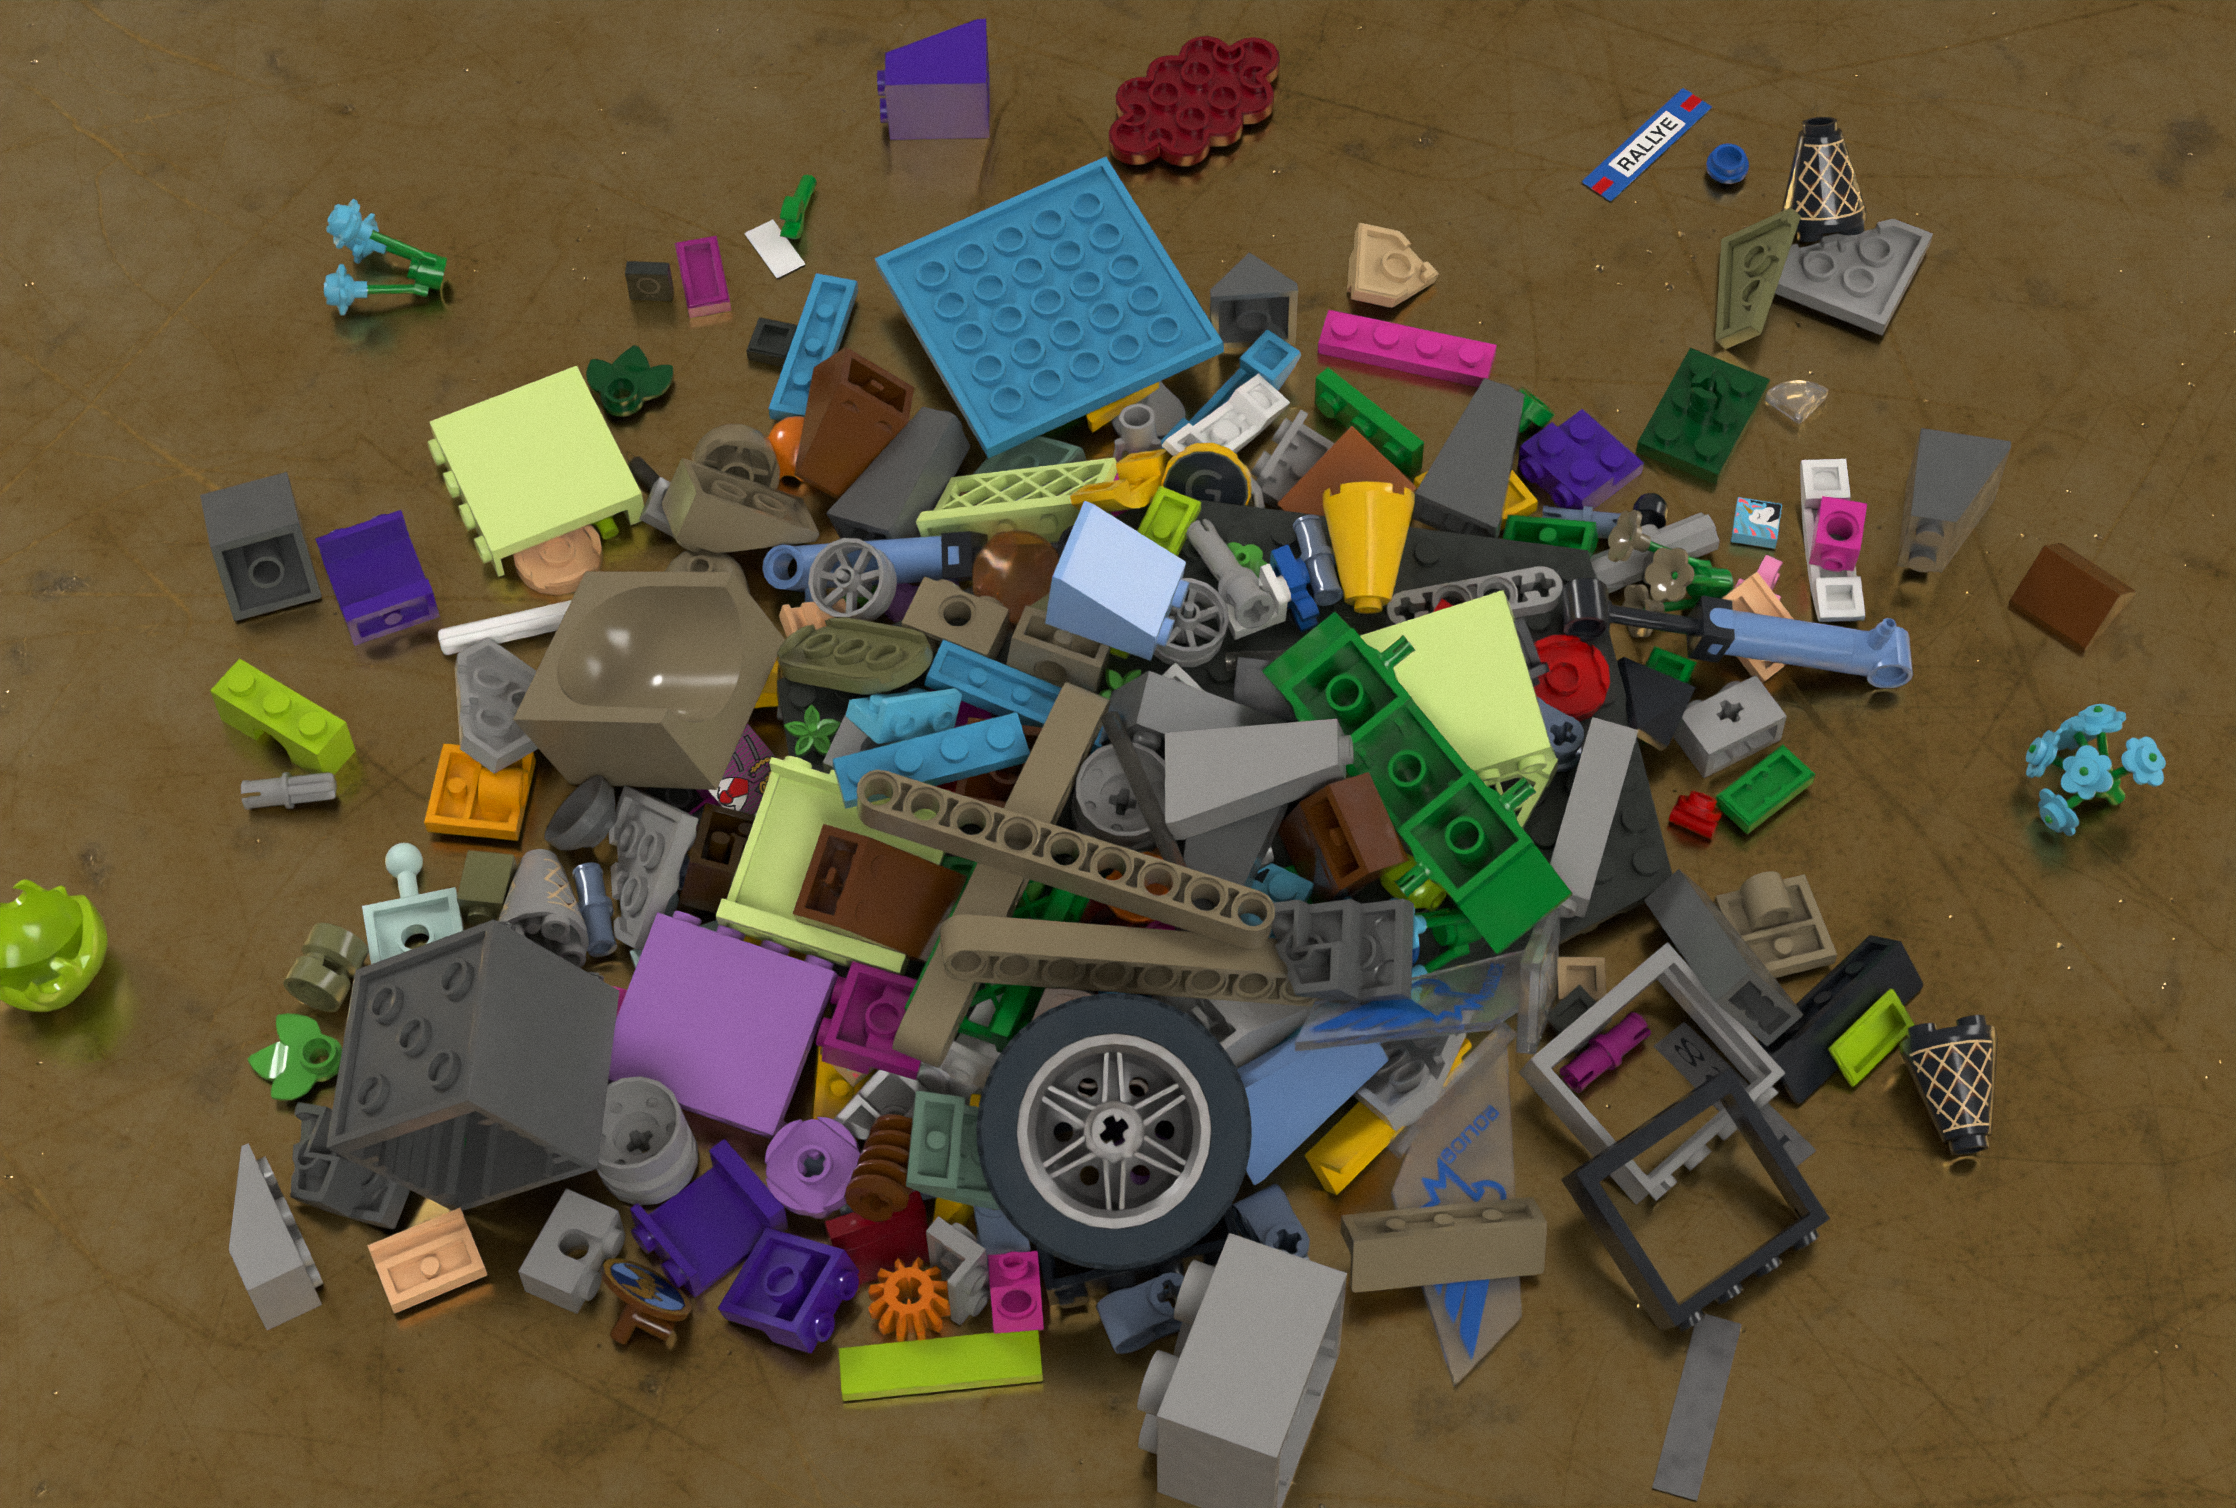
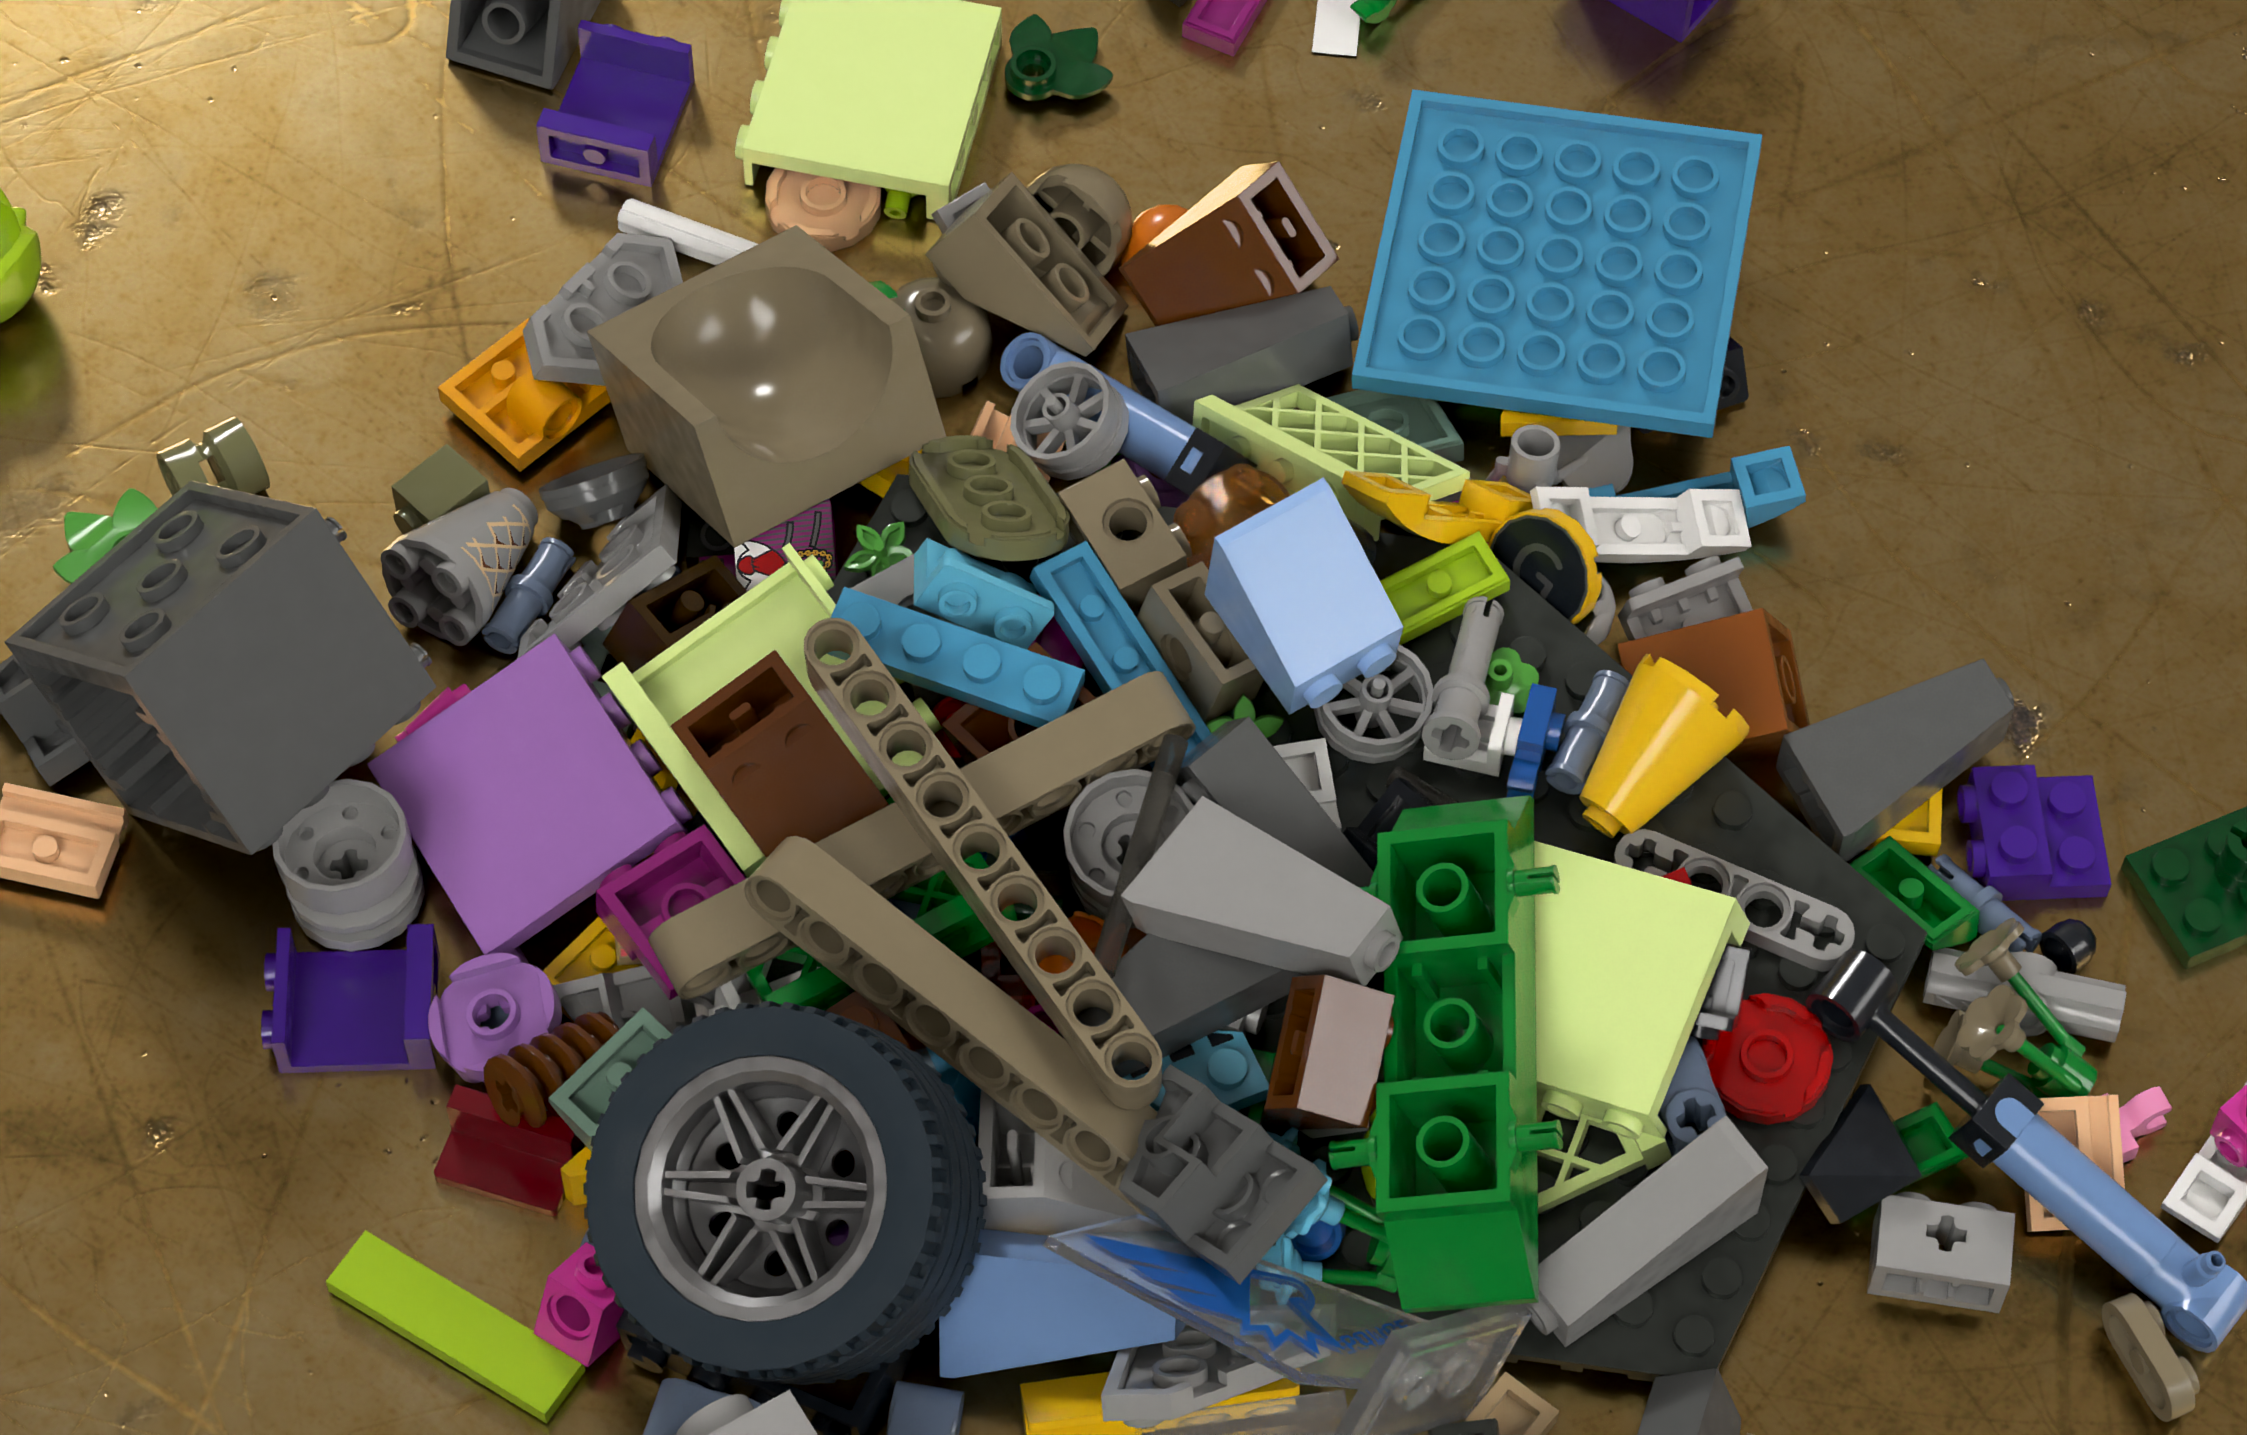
camera: 35 degrees right, 0 degrees up
lime arch [210,658,356,775] -> none
light grey axle [241,772,337,810] -> none
light aqua plate [362,843,464,964] -> none
light grey brick [518,1188,625,1314] -> none
shield [600,1258,692,1344] -> none
clear smoke piece [626,451,660,491] -> none
dark purple plate [718,1227,859,1354] -> none
pearl dark grey tile [746,317,798,367] -> none
dark azure plate [768,273,858,421] -> none
orange gear [868,1257,951,1342] -> none
light grey bracket [926,1216,991,1325] -> none
dark red plate [1108,36,1280,166] -> none
dark grey slope [1210,252,1298,349] -> none
green plate [1314,367,1424,478] -> none
dark pink plate [1318,310,1497,387] -> none
tan plate [1347,223,1439,308] -> none
green tile [1518,387,1555,434] -> none
red plate [1668,791,1722,839] -> none
green plate [1716,744,1816,834] -> none
tile [1731,497,1782,549] -> none
none -> dark tan plate [2102,1293,2200,1422]

